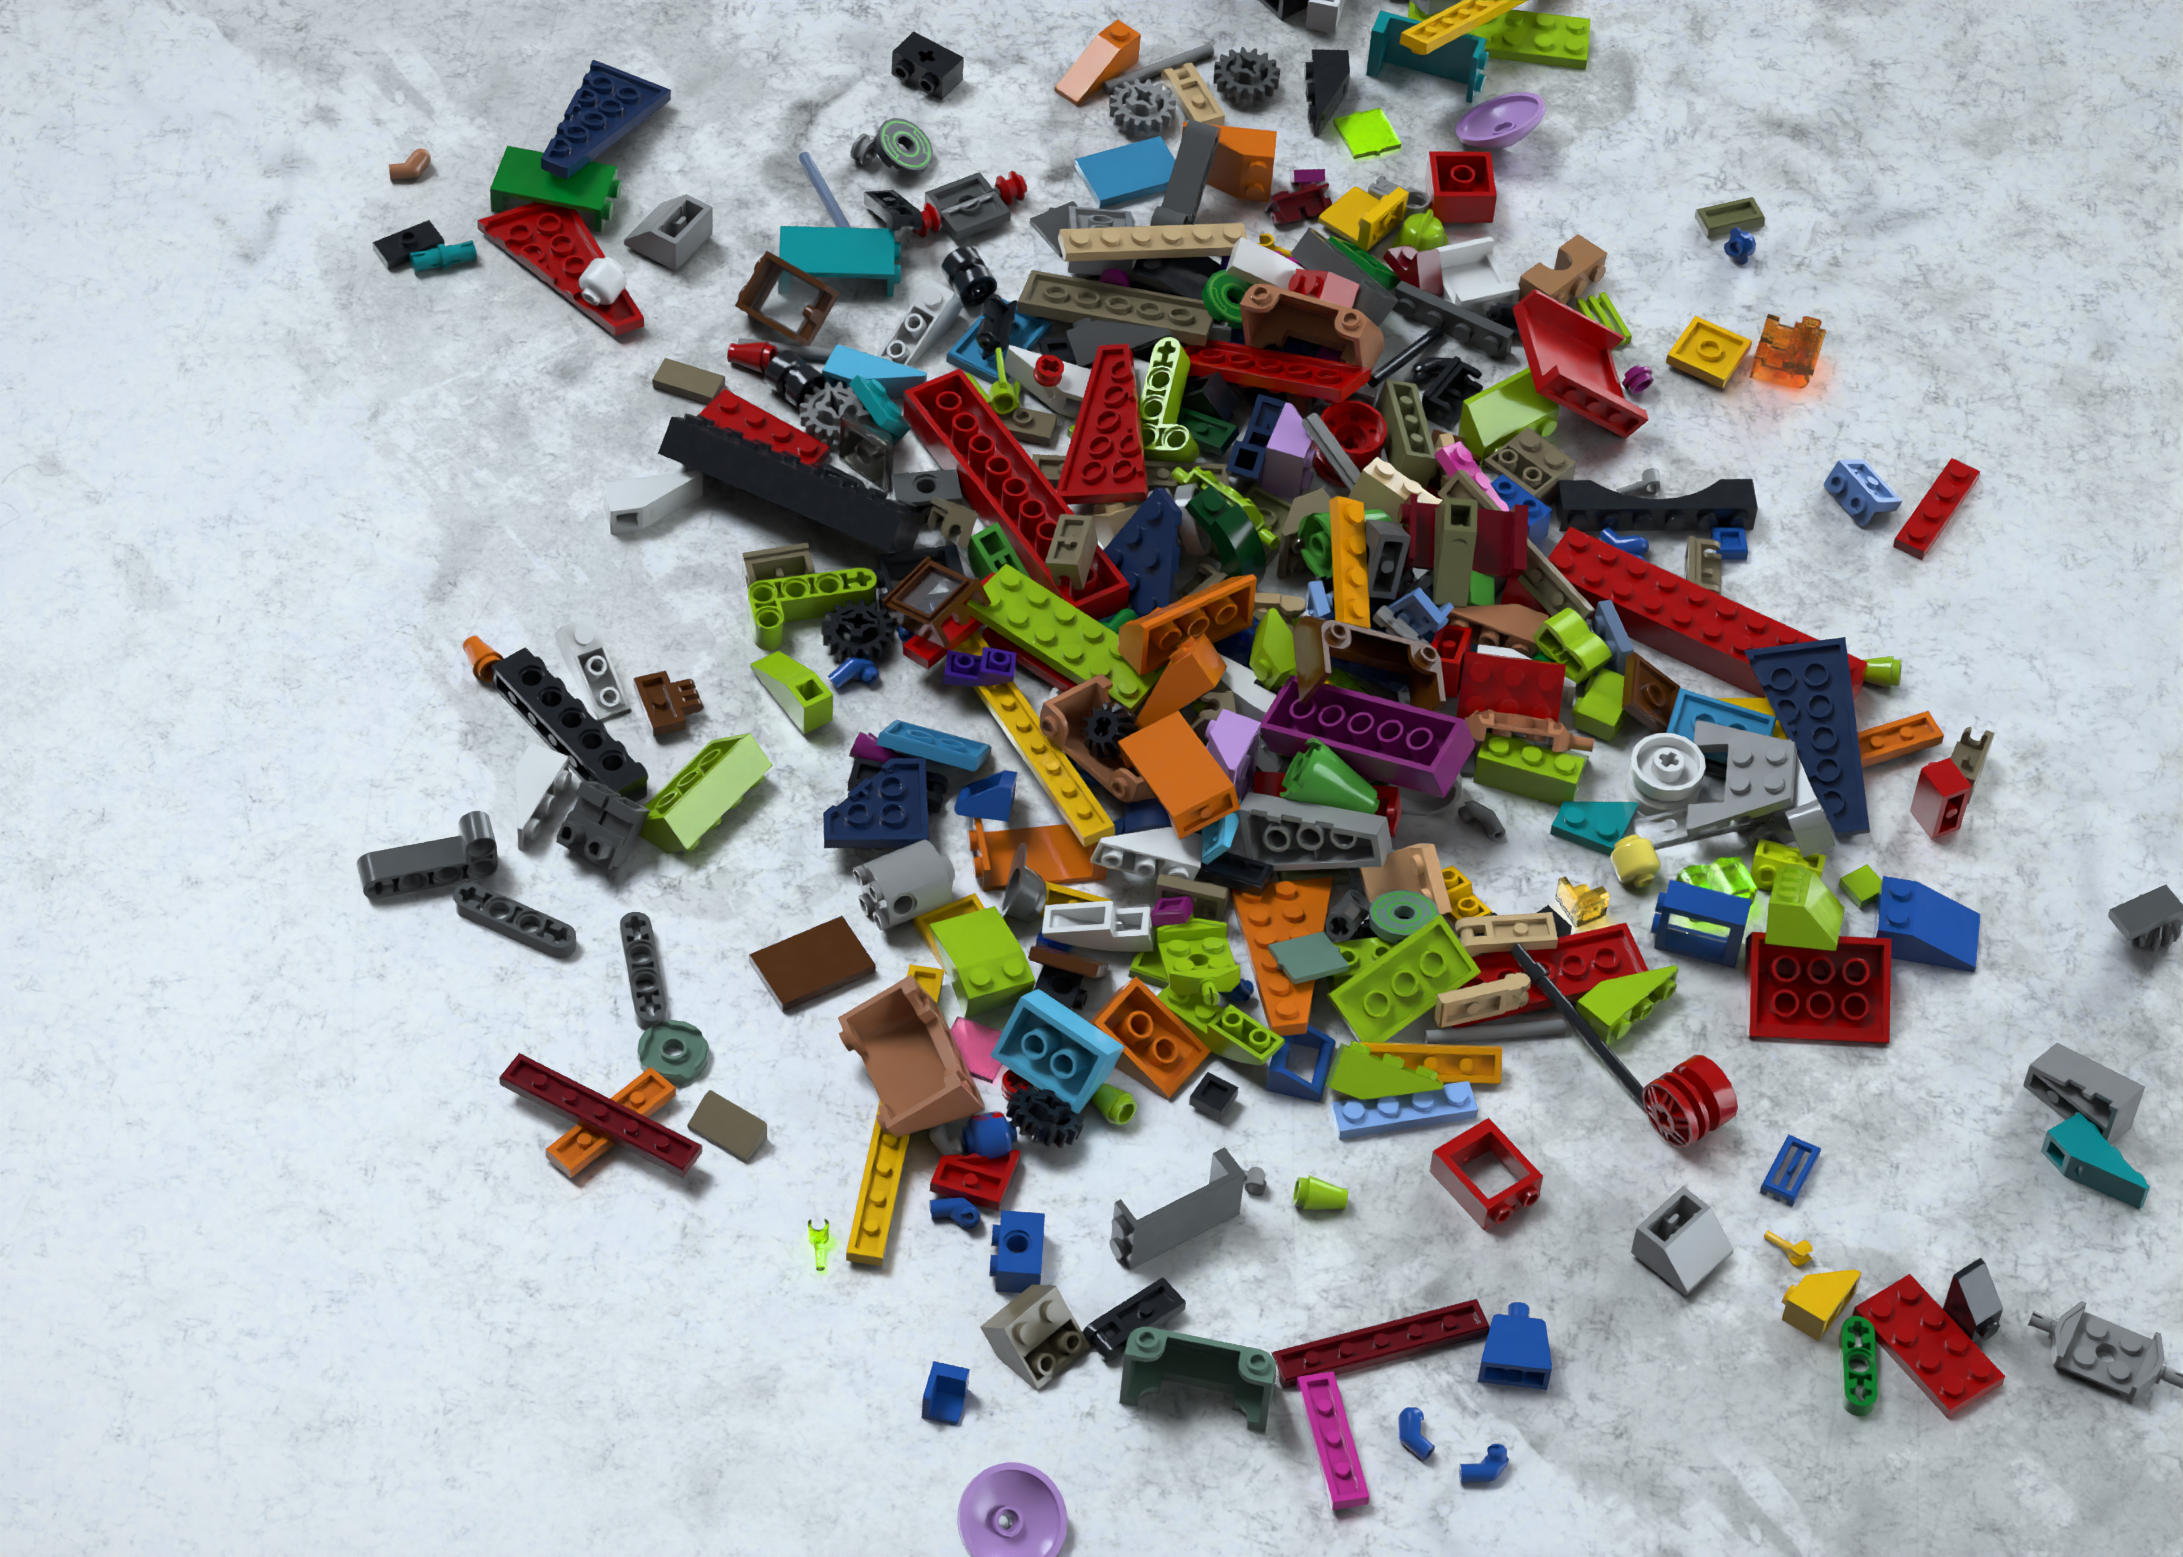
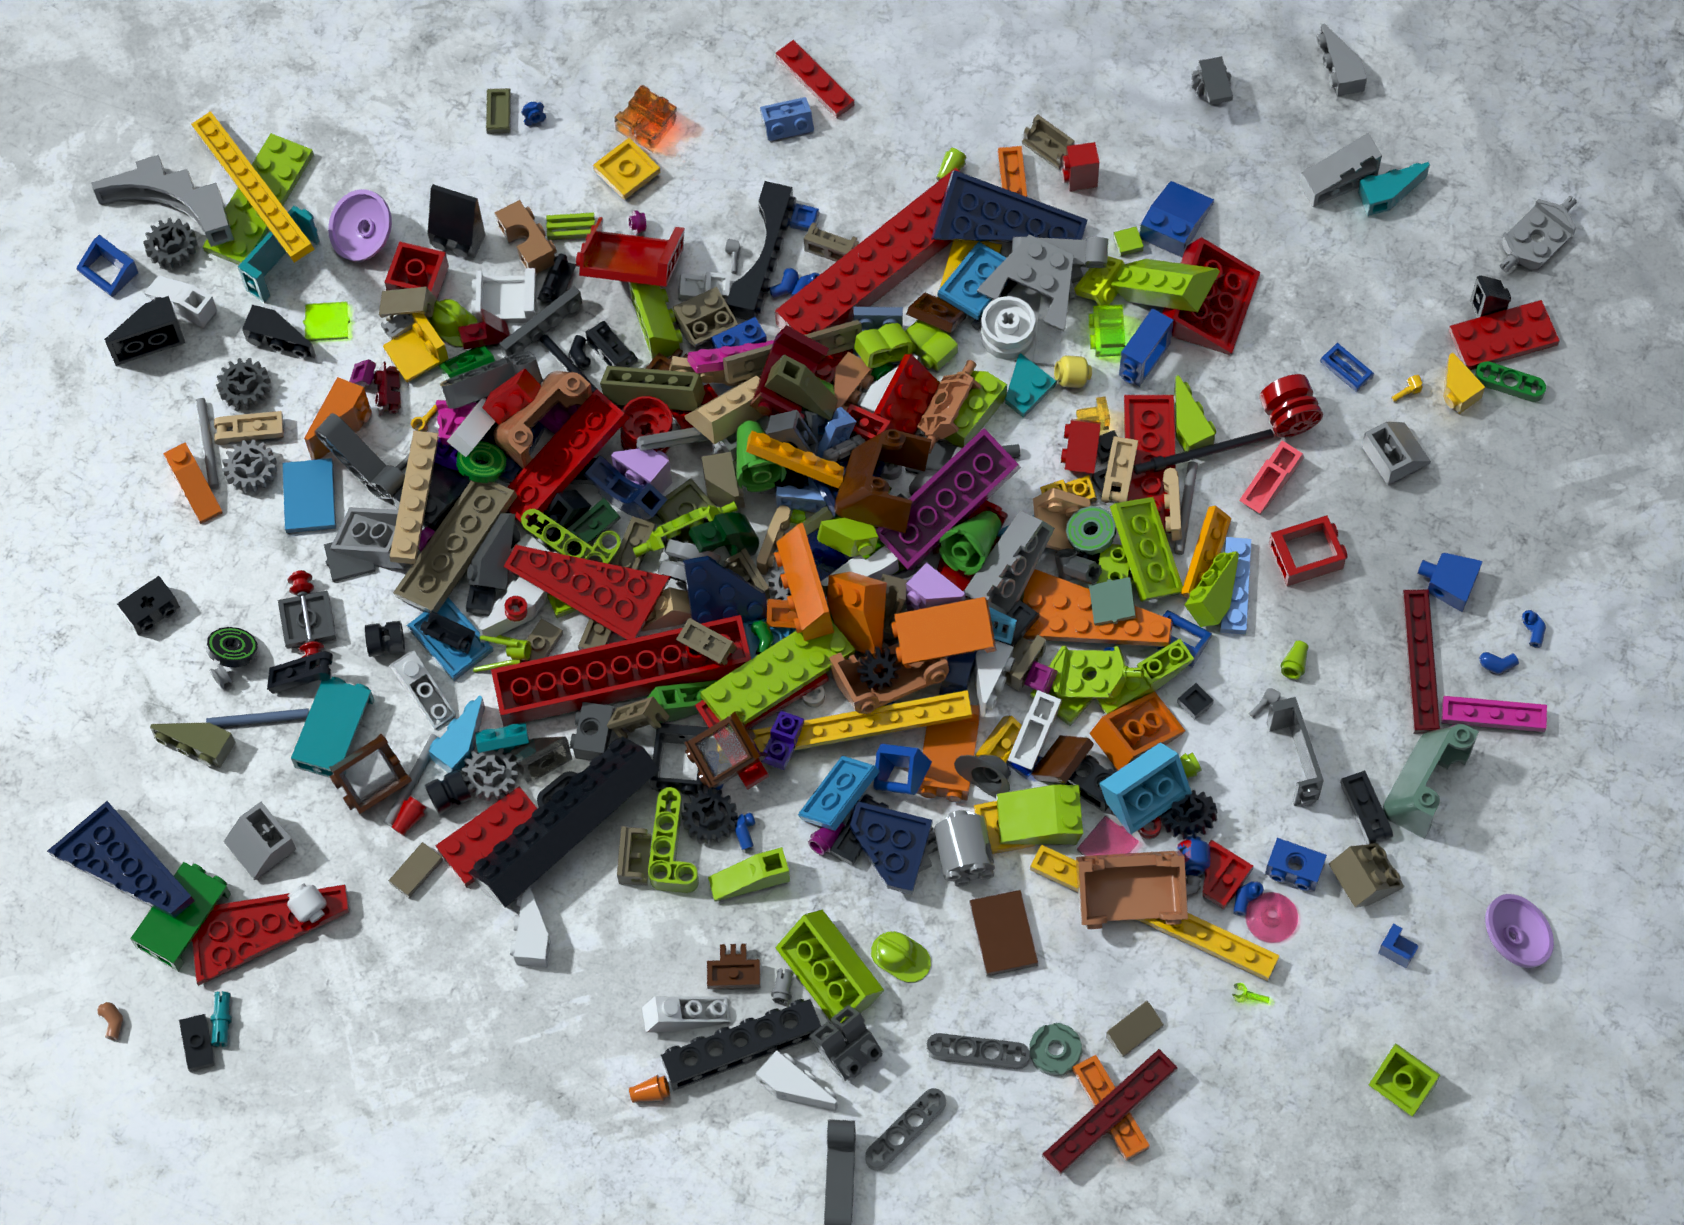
camera: 65 degrees left, 15 degrees up
none -> olive slope [150,723,236,768]
none -> dark tan hinge [379,287,436,321]
none -> black slope [427,184,486,259]
none -> white slope [678,272,730,300]
none -> light grey pin [771,968,794,1004]
none -> lime piece [871,931,931,982]
none -> red brick [1061,419,1101,473]
none -> coral slope [1239,441,1304,515]
none -> clear pink dish [1245,892,1298,943]
none -> lime slope [1368,1043,1440,1117]

